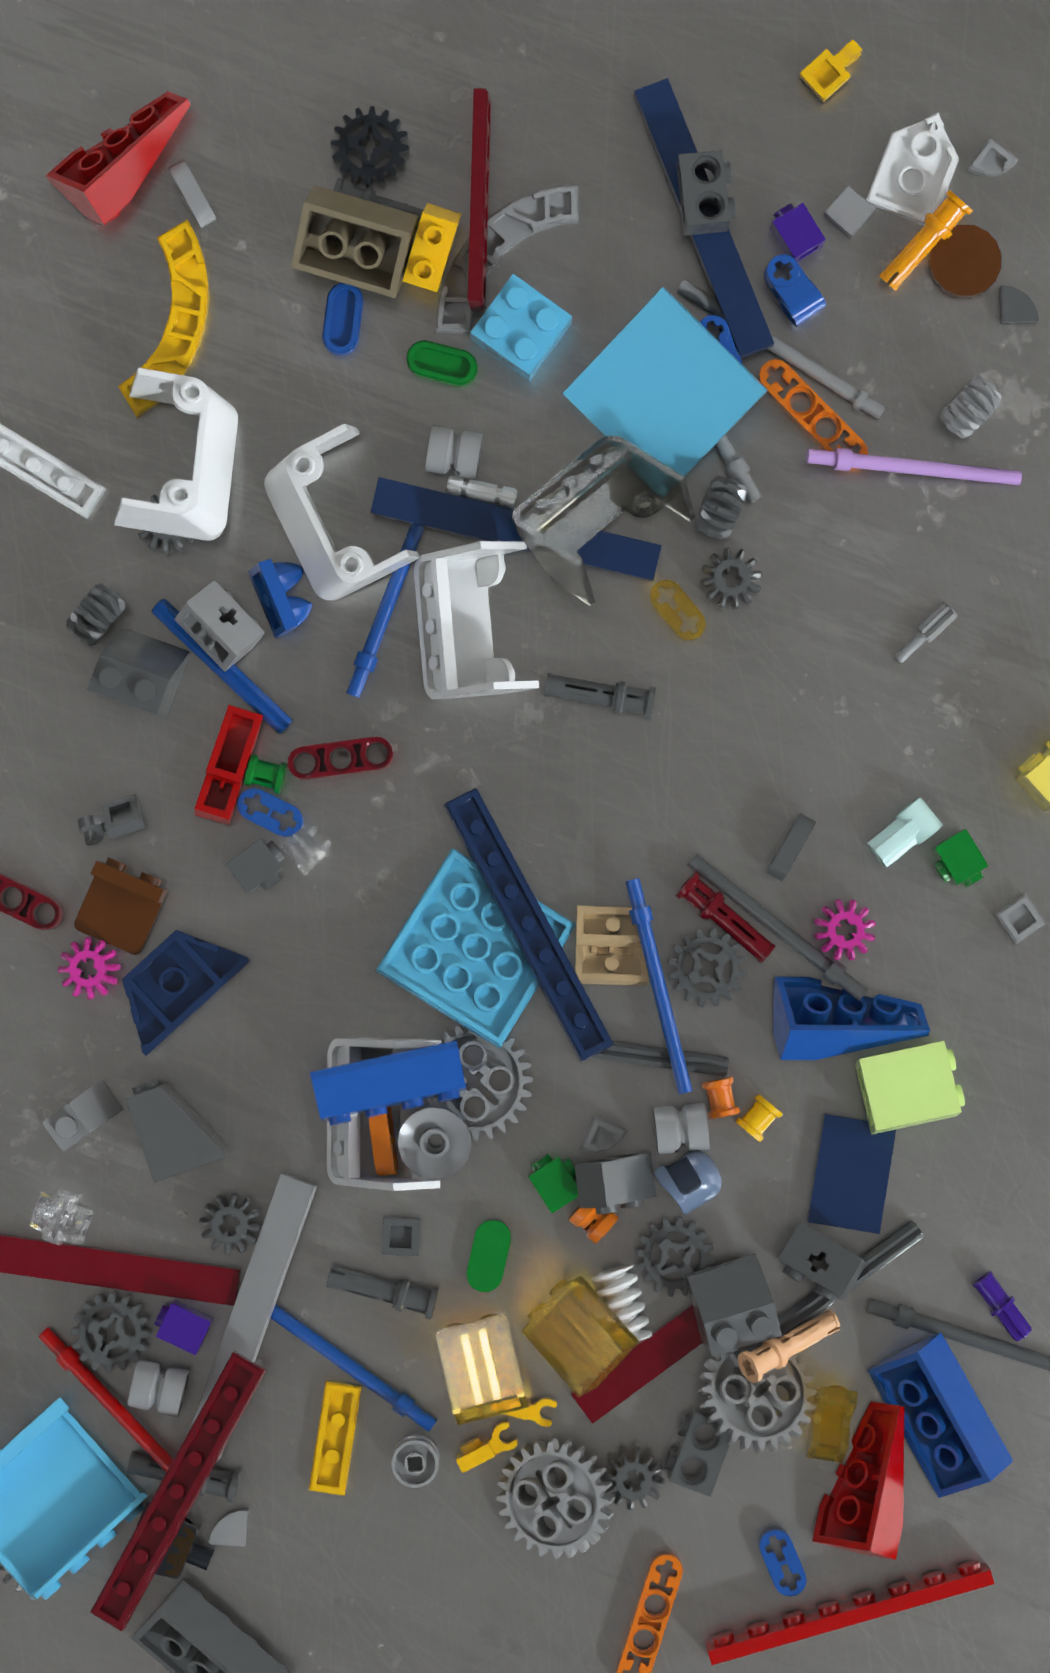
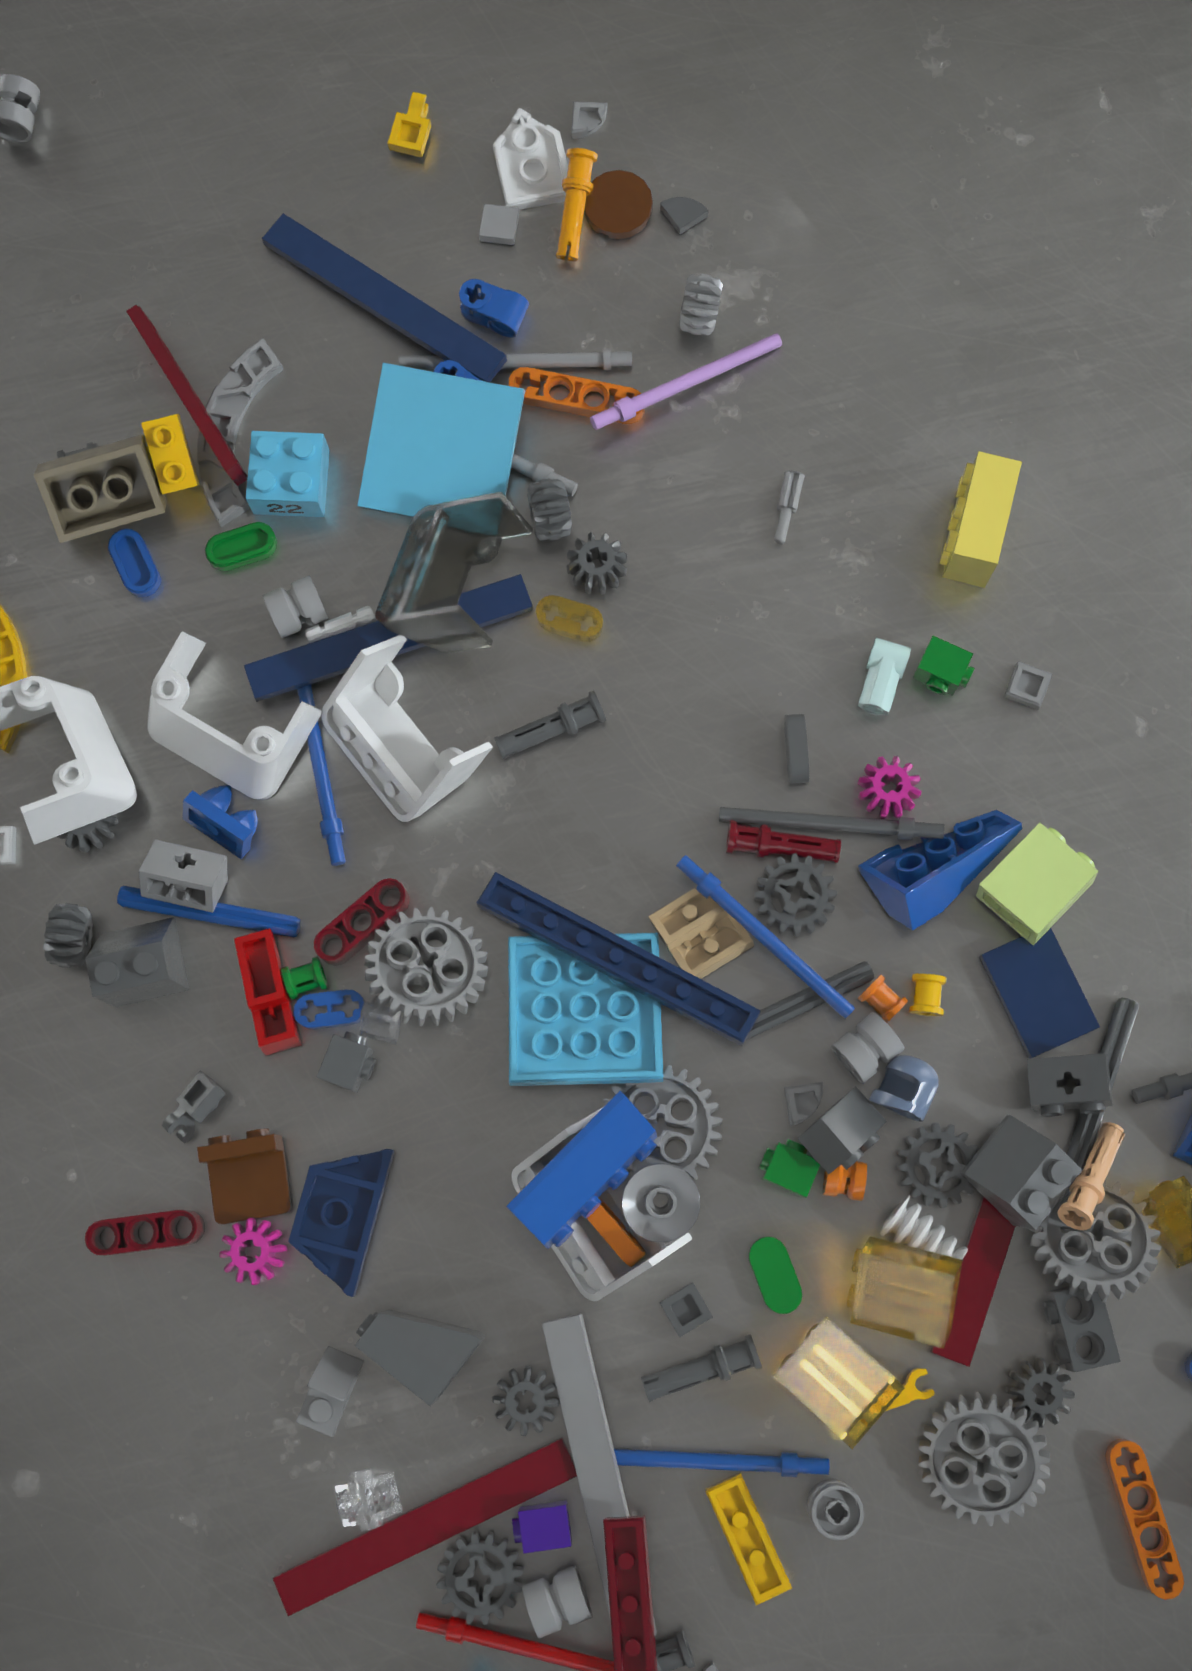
camera: 25 degrees left, 10 degrees down
black gear [330,106,410,188] -> none
yellow plate [456,1421,518,1473] -> none
dark grey brick [676,150,736,236] -> none
dark purple brick [769,203,826,262] -> none
none -> light grey gear [364,907,488,1026]

